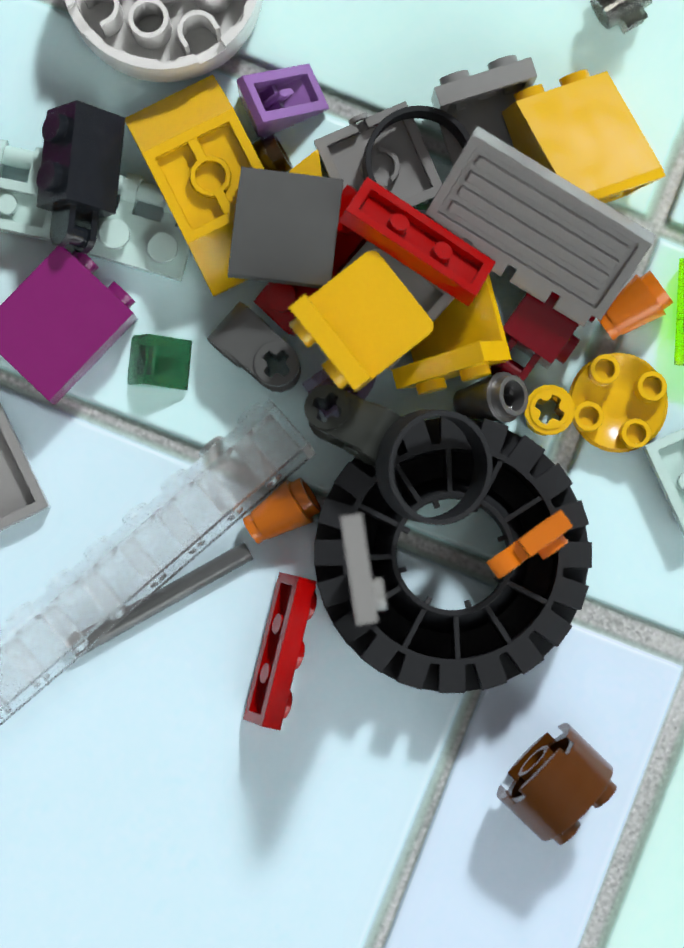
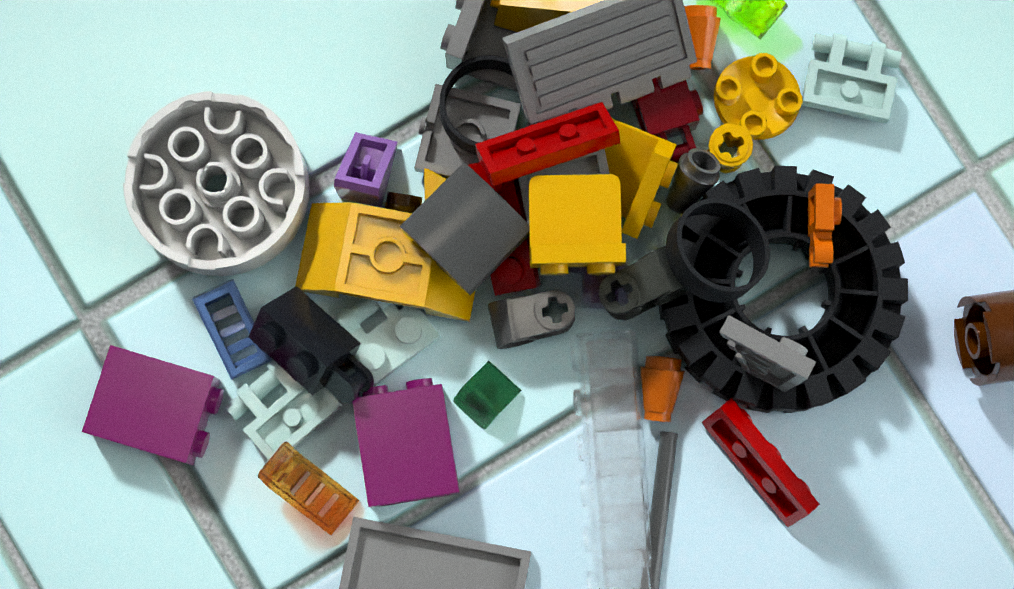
camera: 50 degrees left, 5 degrees down
none -> medium blue slope [192,279,272,380]

